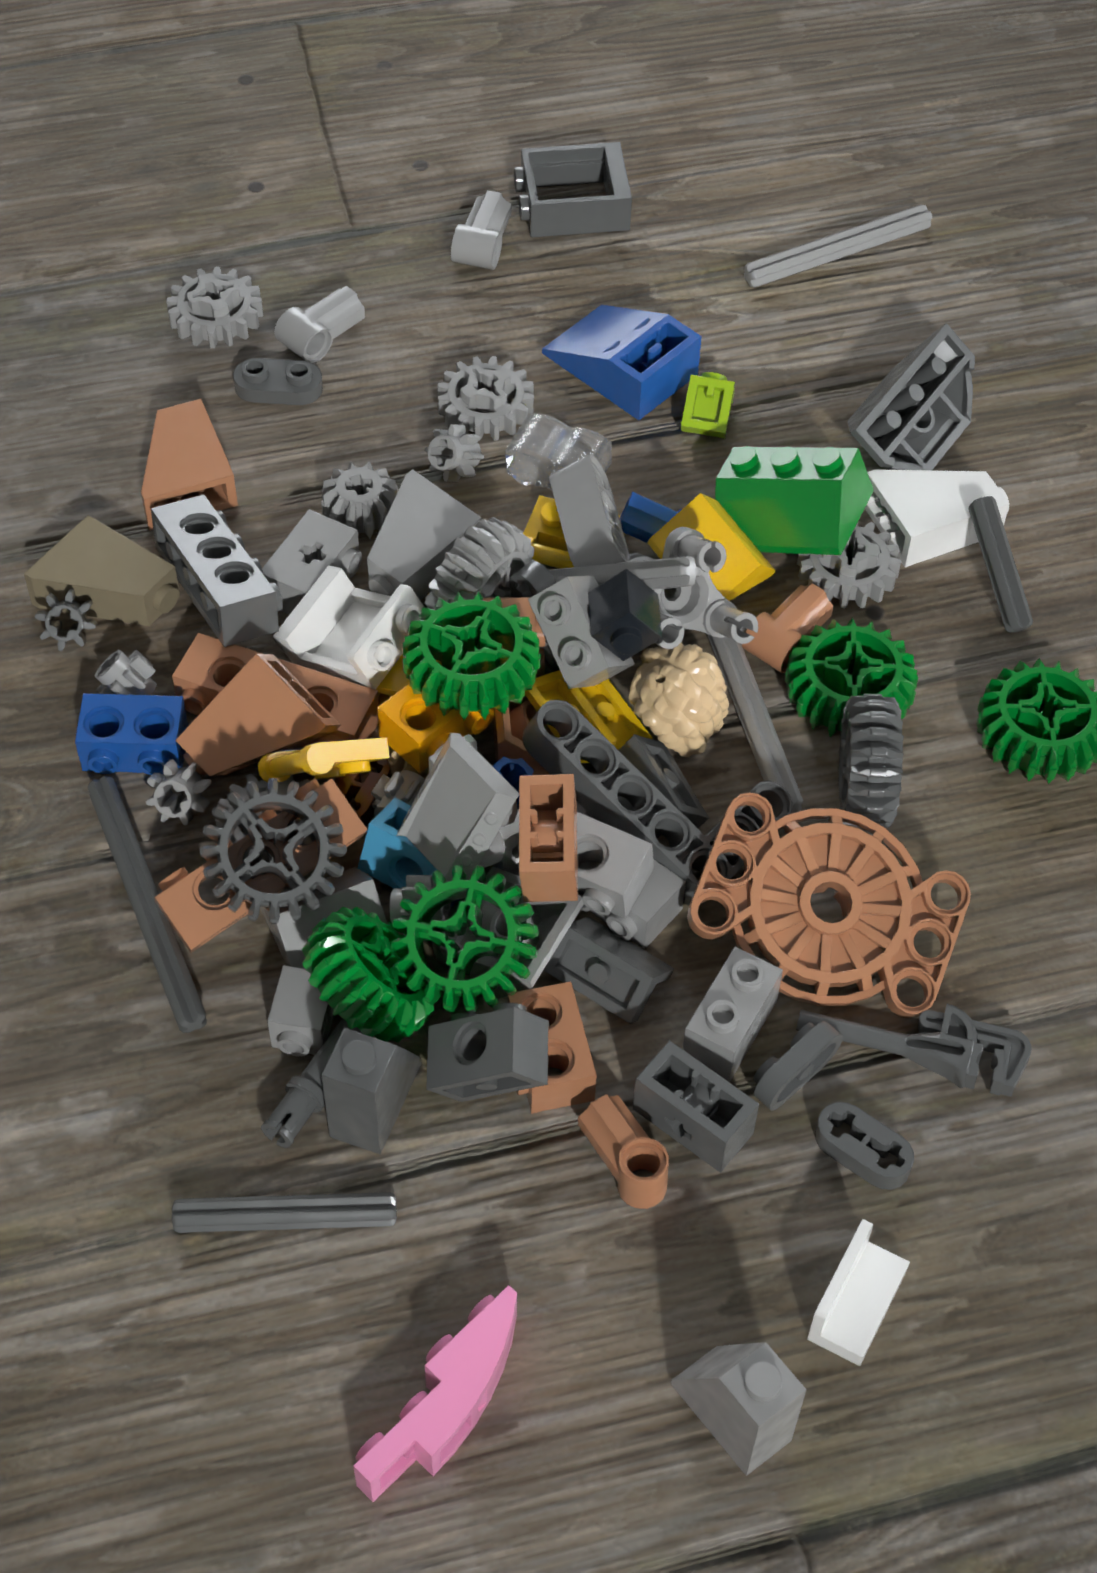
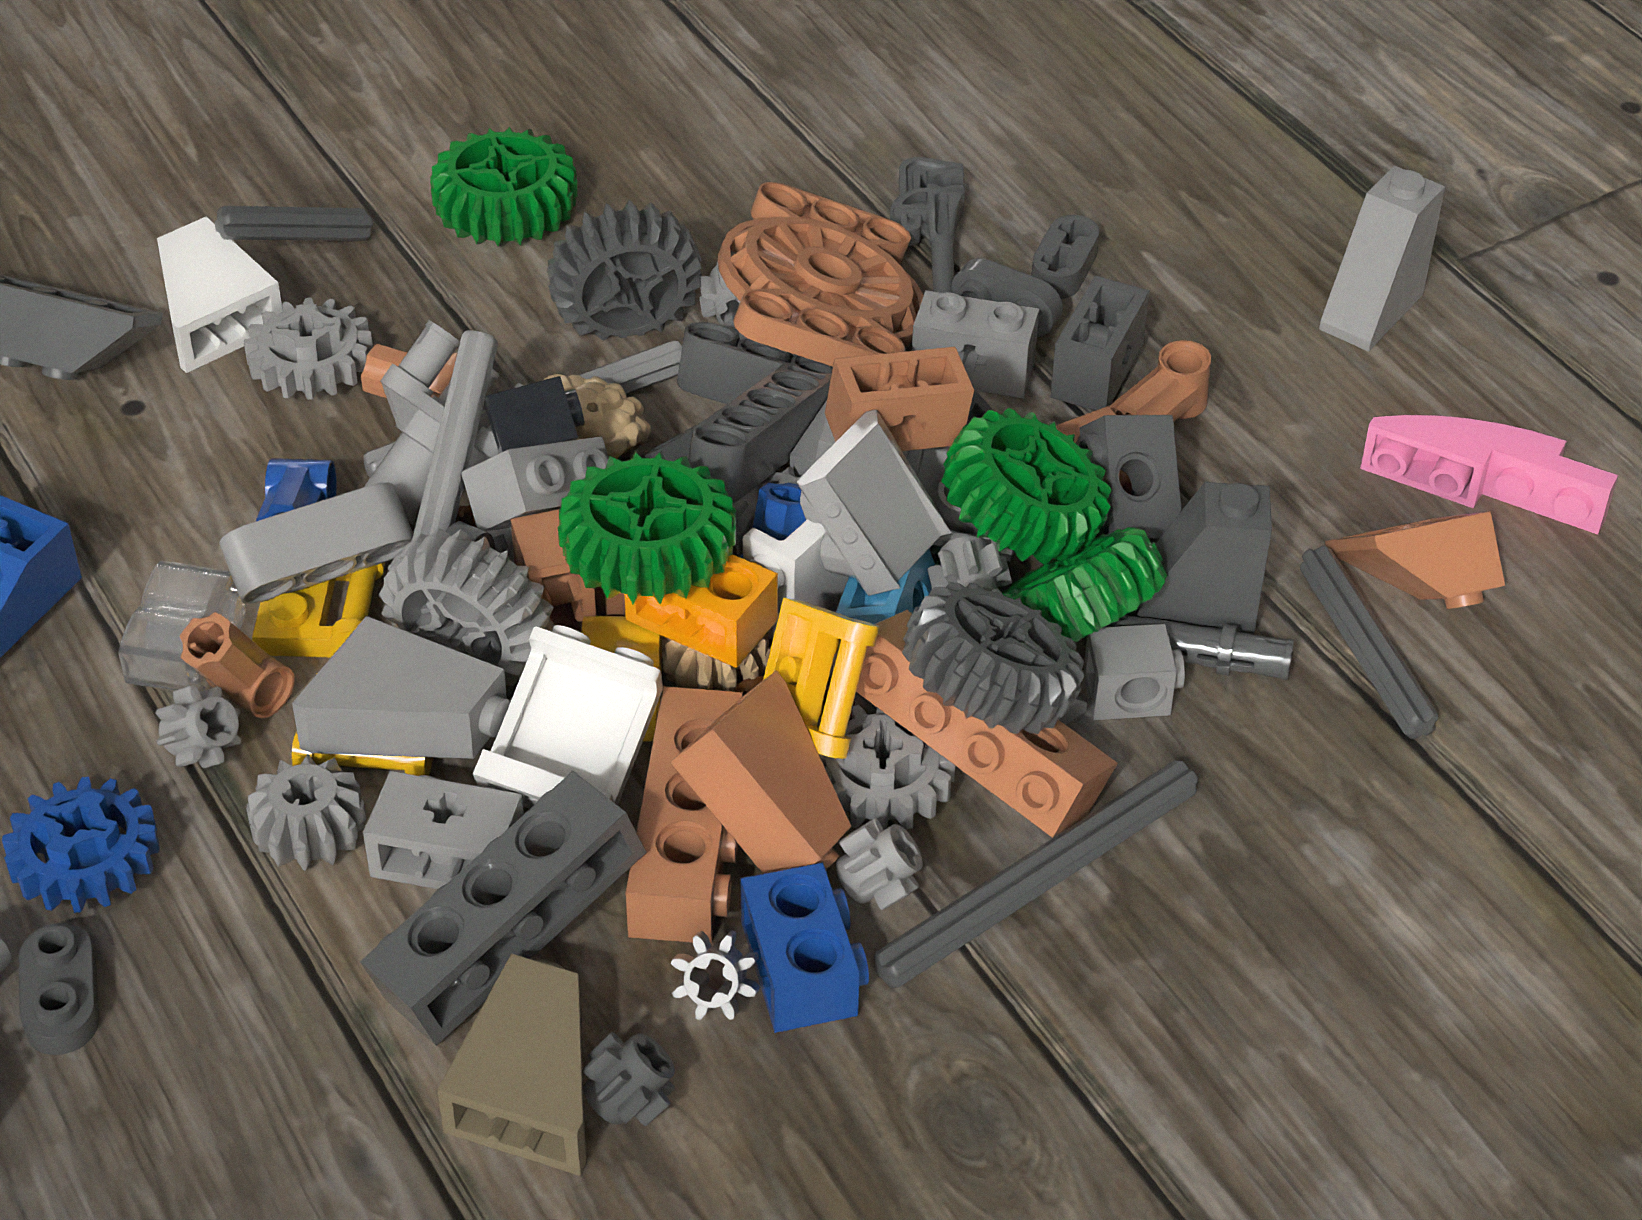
camera: 105 degrees left, 10 degrees down
nougat slope [141,399,238,530] -> none
light grey gear [438,356,534,441] -> none
yellow slope [648,493,776,601] -> none
lime bracket [681,372,735,438] -> none
green slope [715,446,874,555] -> none
green gear [785,617,918,737] -> none
white panel [807,1219,910,1366] -> none
none -> blue gear [2,777,160,913]
none -> nougat piece [179,612,295,719]
none -> nougat slope [1325,511,1505,609]

